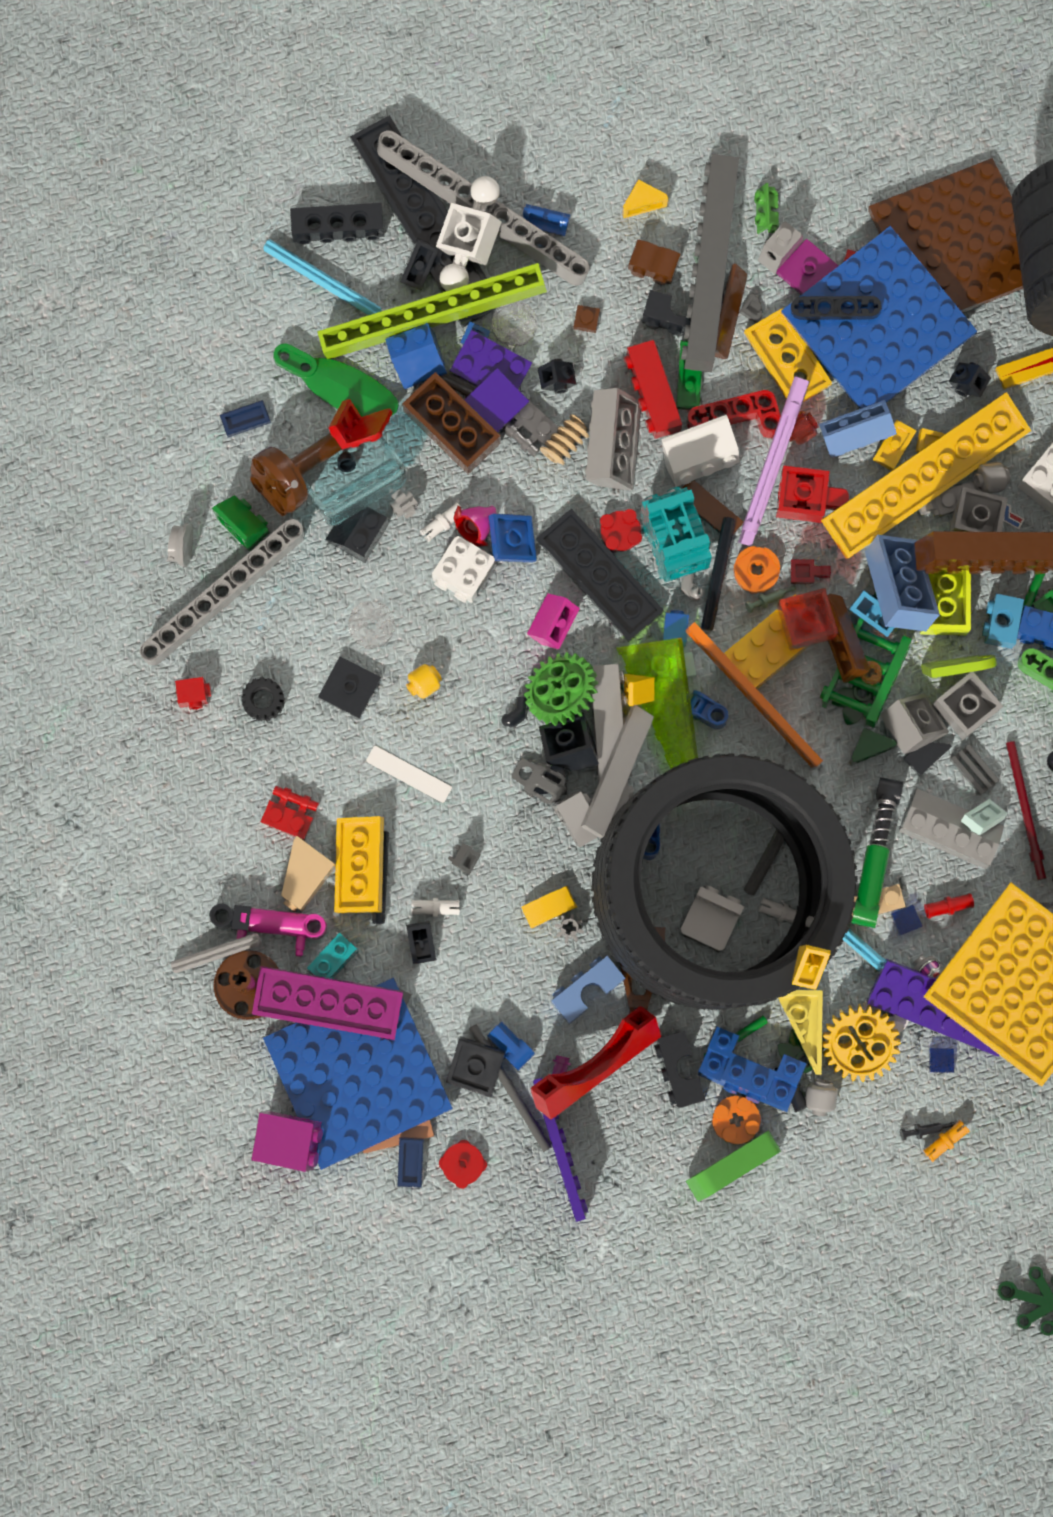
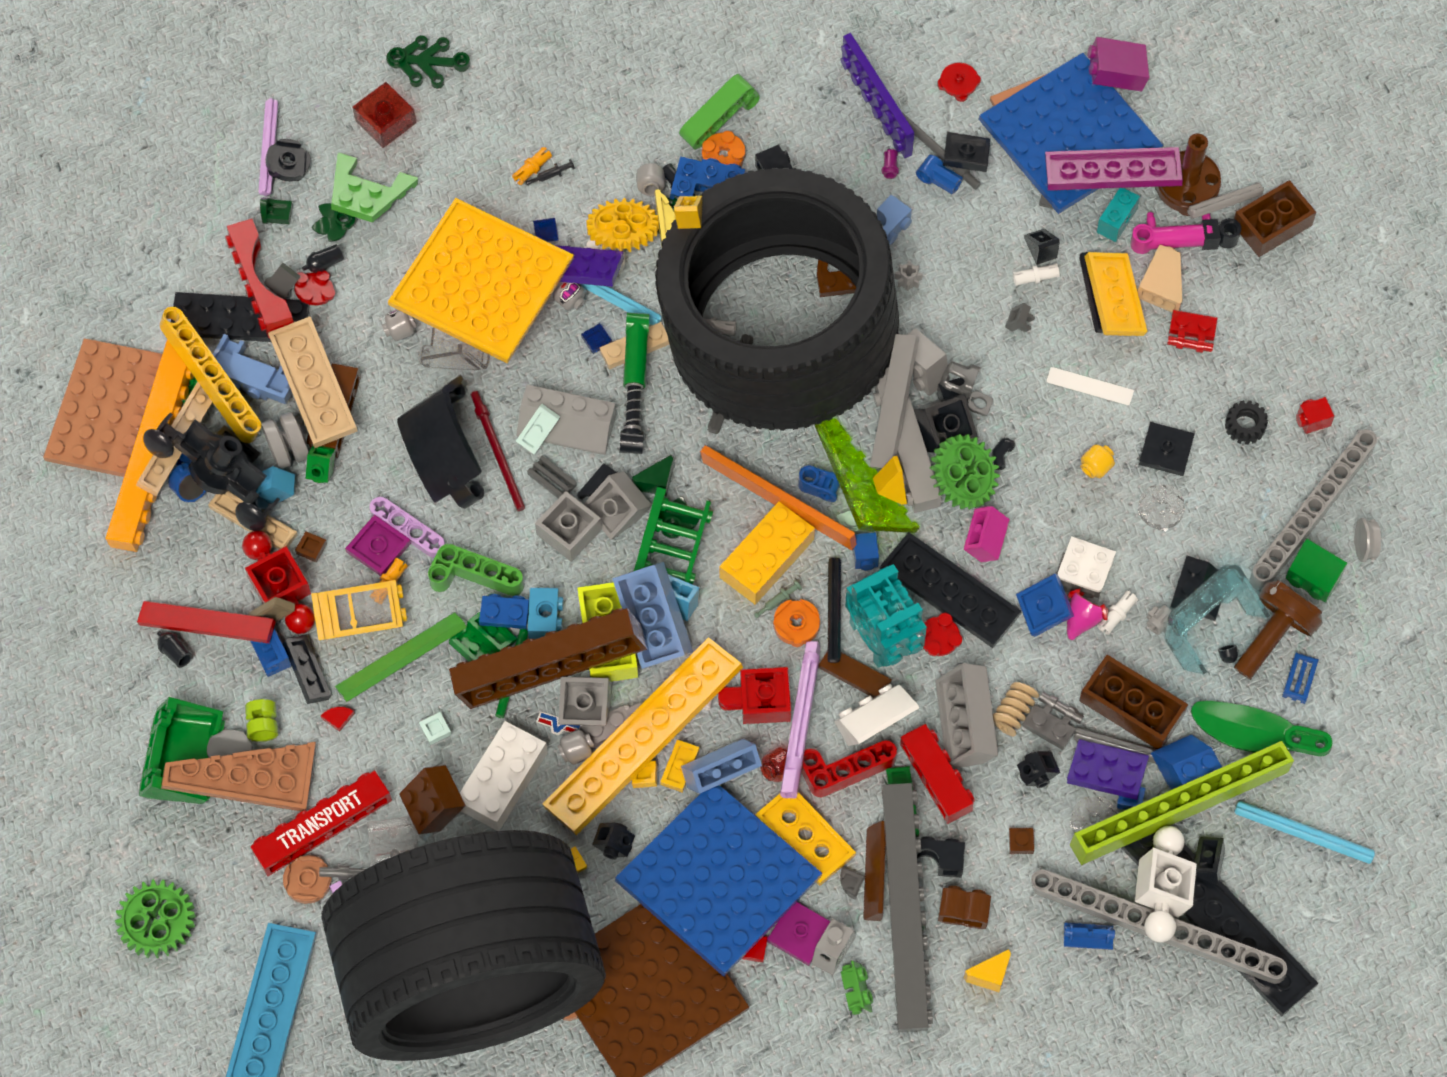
camera: 170 degrees right, 15 degrees down
dark blue tile [220,400,271,438] -> none
black brick [290,203,384,245] -> none
red bracket [328,399,393,450] -> none
dark blue tile [397,1137,424,1187] -> none
dark purple tile [465,368,529,433] -> none
yellow slope [521,886,577,928] -> none
red arch [530,1006,661,1120] -> none
white bracket [681,885,744,951] -> none
clear red brick [777,588,838,651] -> none
dark red plate [790,559,831,584] -> none
black beam [791,296,882,320] -> none
reddish brown slope [816,593,870,683] -> none
clear orange bush [861,661,882,685] -> none
lime tile [921,655,997,678] -> none
red pin [924,893,974,919] -> none
none -> reddish brown brick [1234,180,1316,257]
none -> blue tile [1282,653,1319,704]

